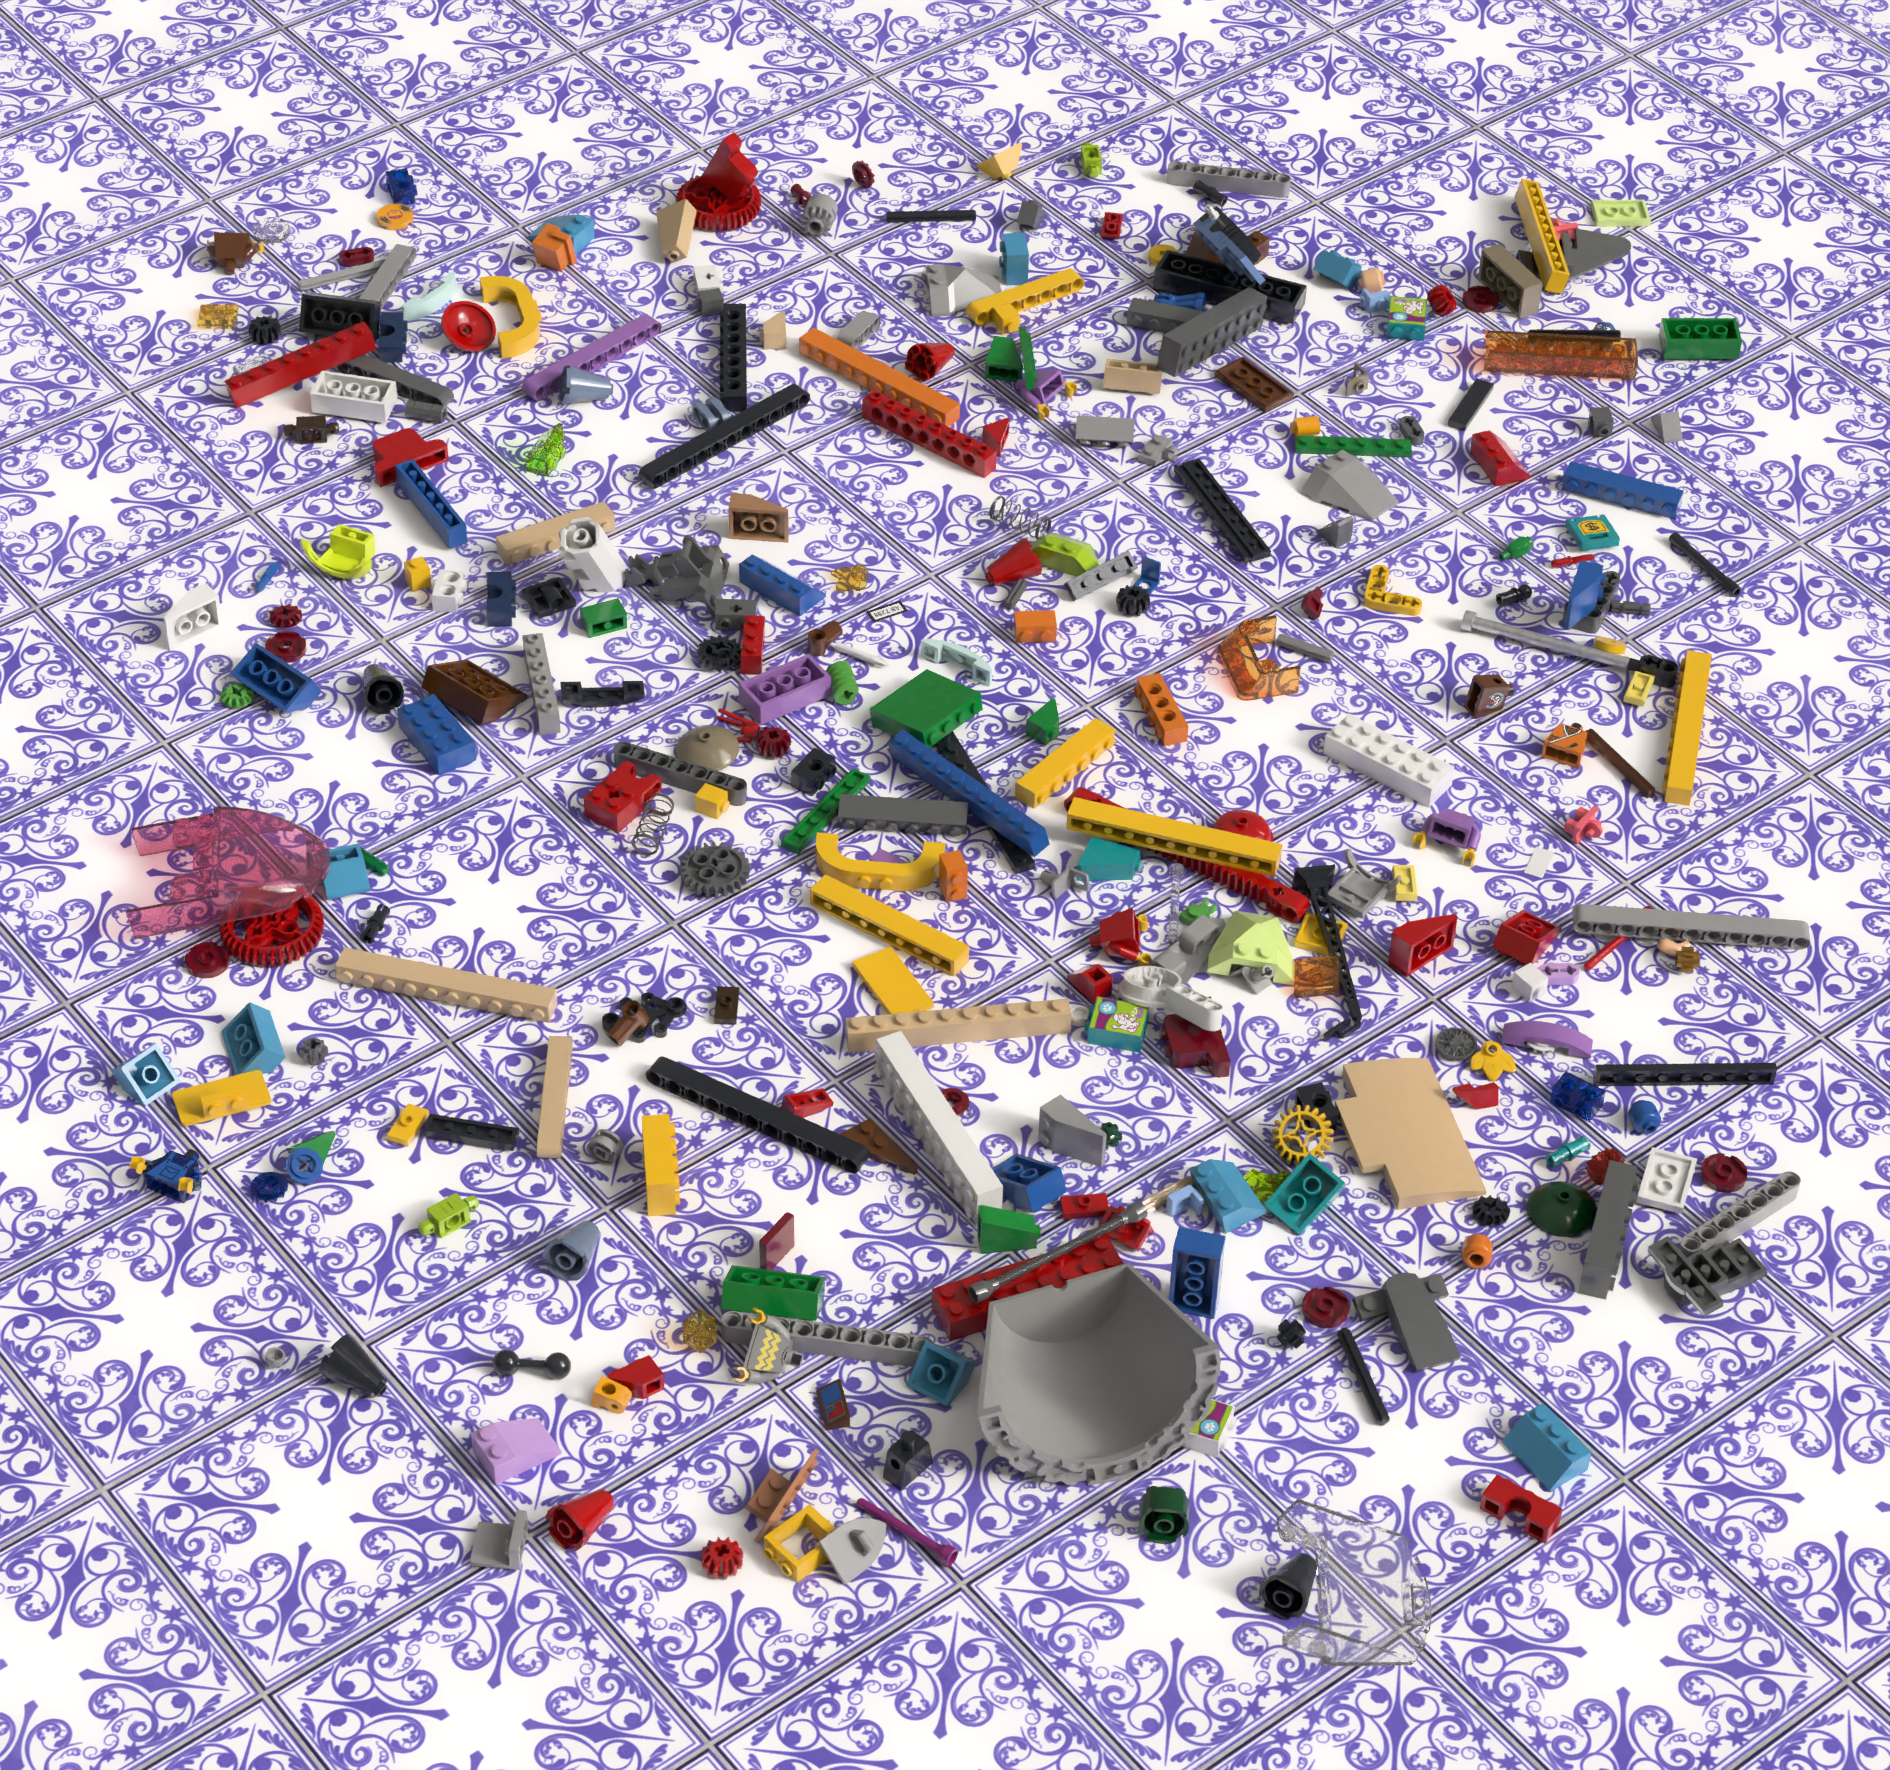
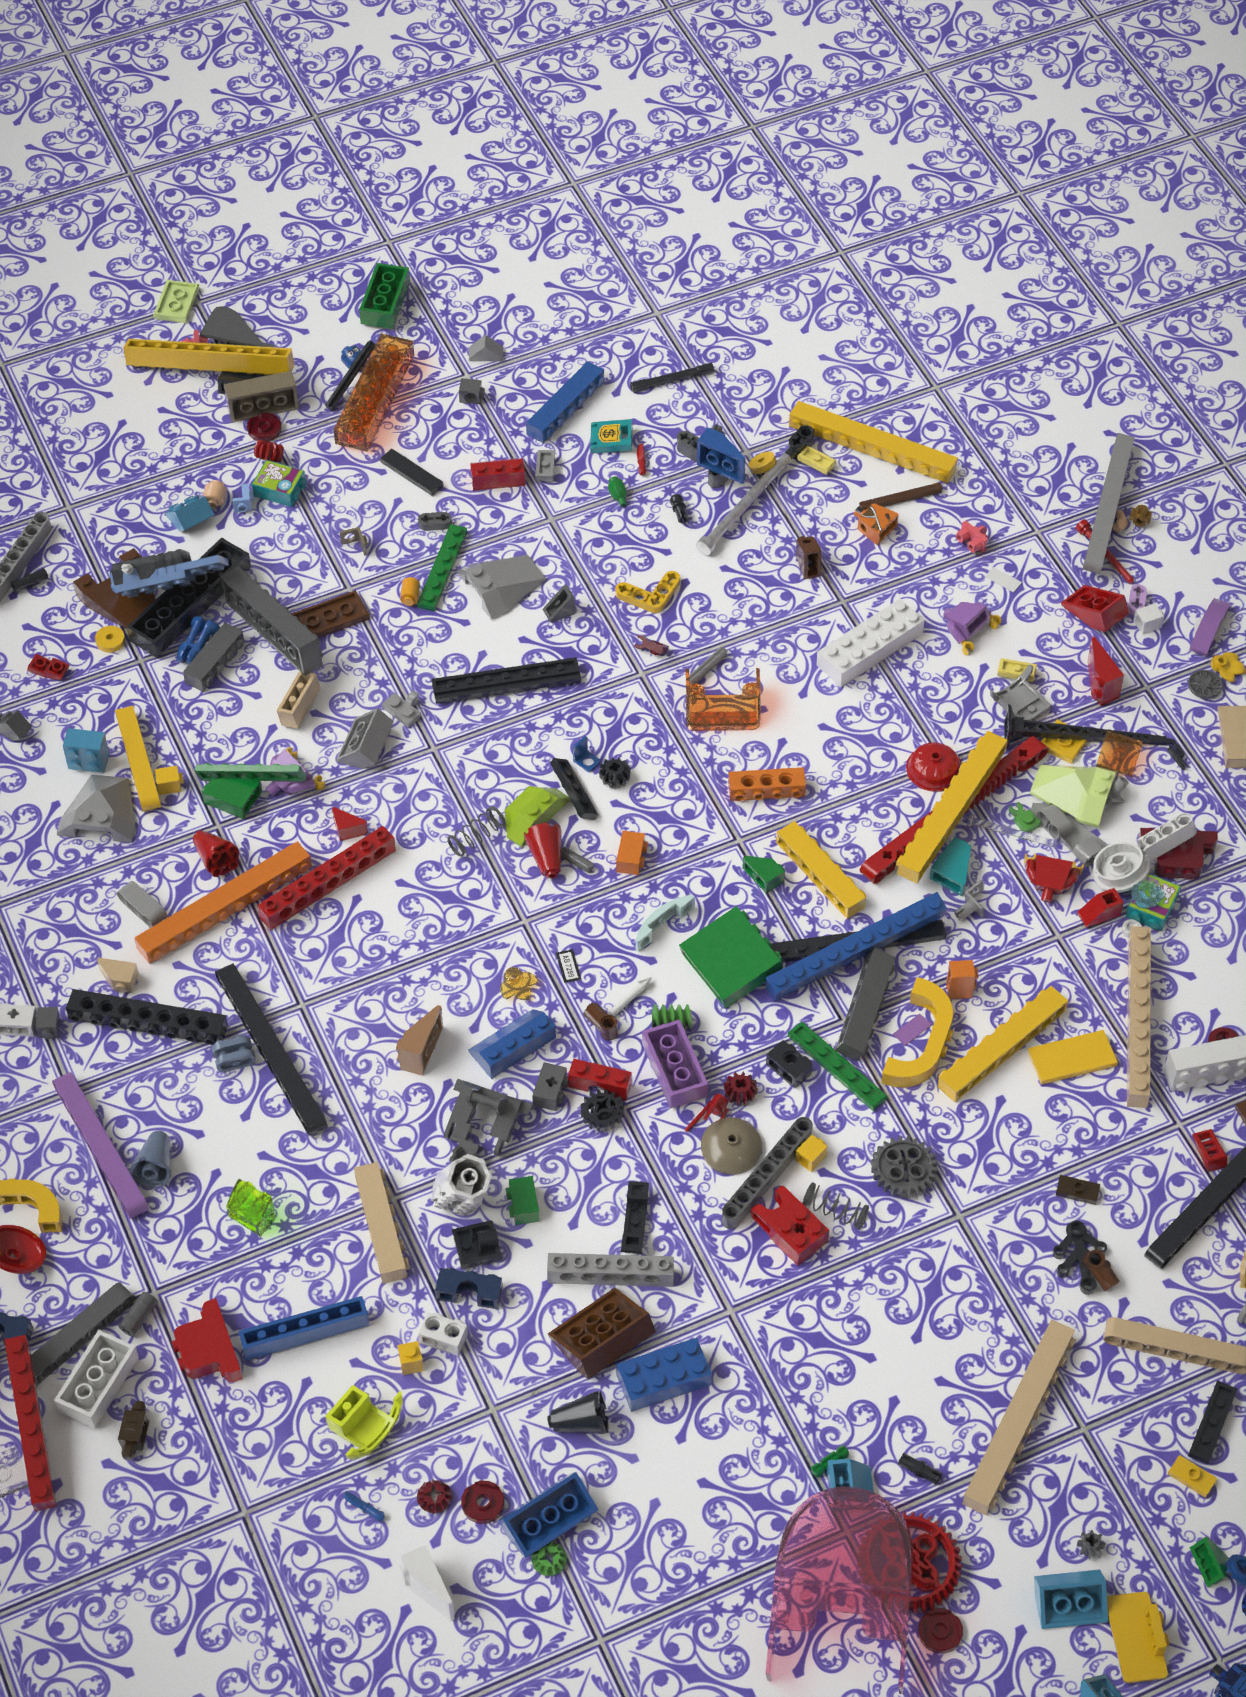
camera: 75 degrees left, 10 degrees up
none -> light grey plate [535,450,555,481]
none -> clear light blue gear [1131,879,1163,908]

